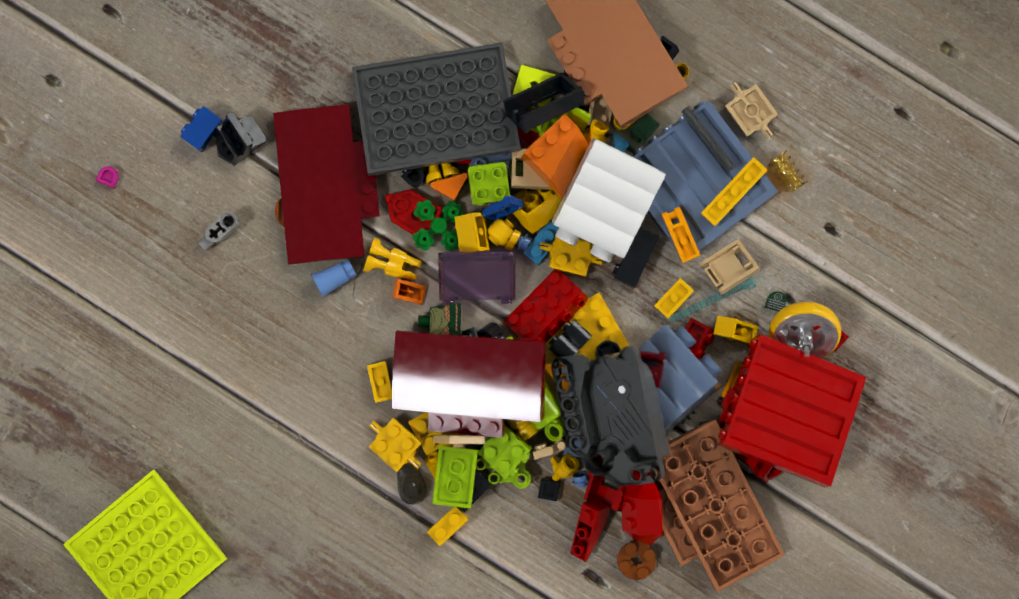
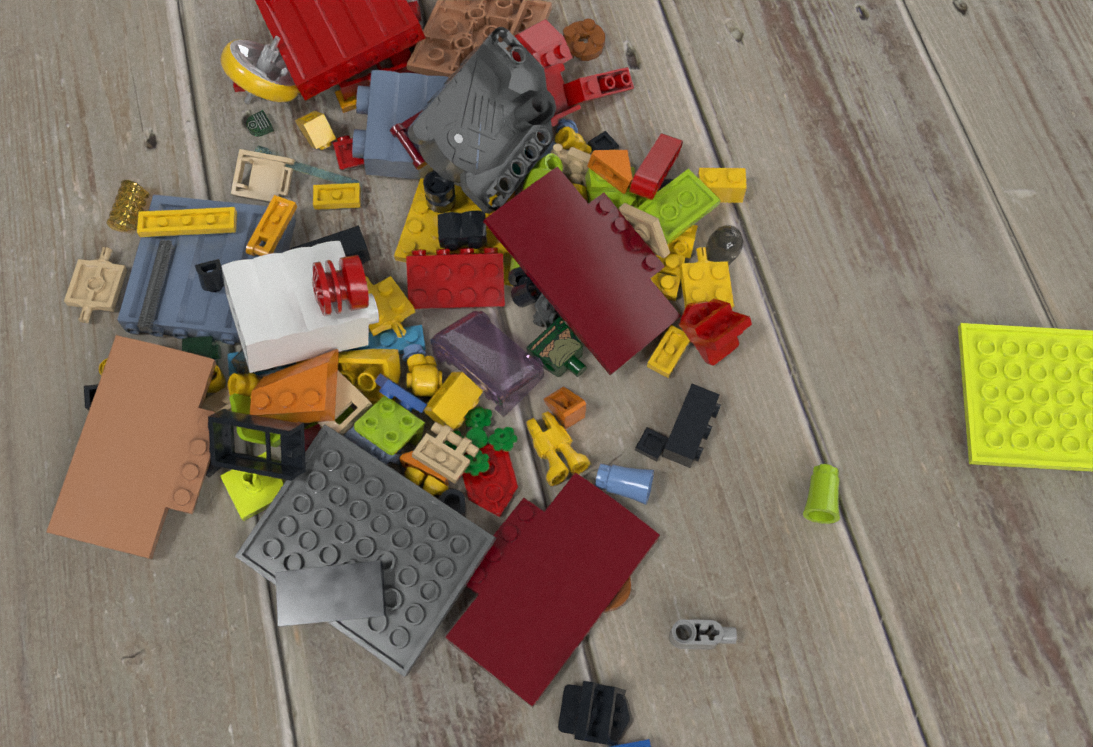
camera: 135 degrees left, 20 degrees down
none -> black plate [195,259,224,292]
none -> tile [275,560,386,627]
none -> red wheel [312,255,369,316]
none -> tan plate [412,422,479,484]
none -> orange slope [587,150,633,194]
none -> red beam [629,133,683,200]
none -> black tile [635,427,668,462]
none -> black brick [662,384,721,468]
none -> red piece [679,298,752,366]
none -> lime plant [803,464,840,524]

